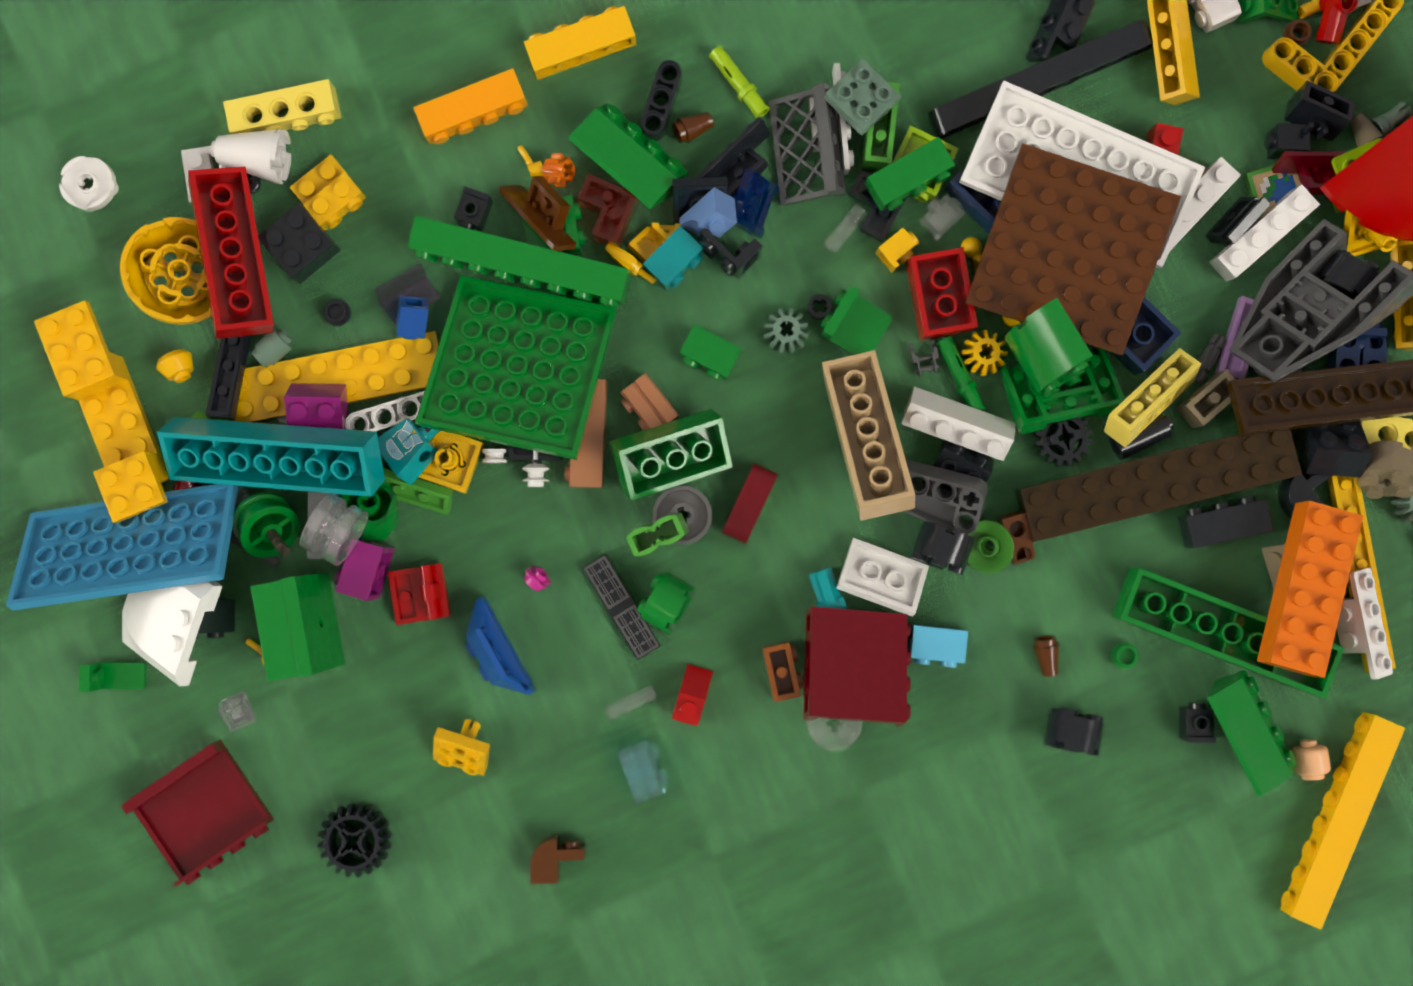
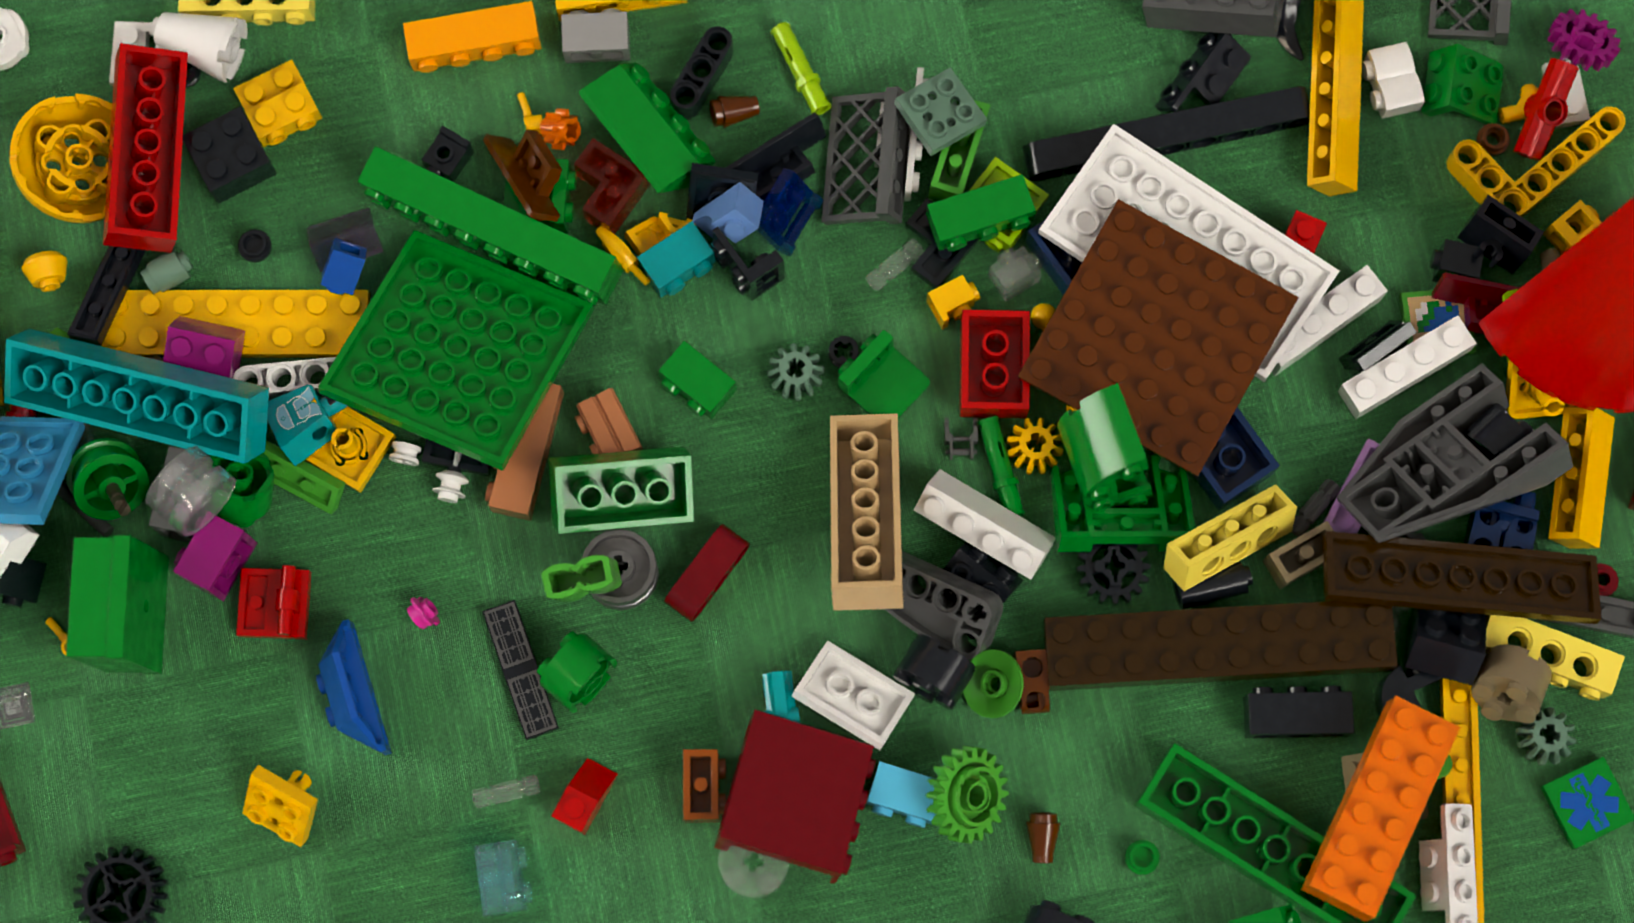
camera: 15 degrees right, 10 degrees down
none -> light grey brick [561,8,630,63]
none -> bright green gear [926,746,1009,844]
none -> yellow brick [1543,200,1602,254]

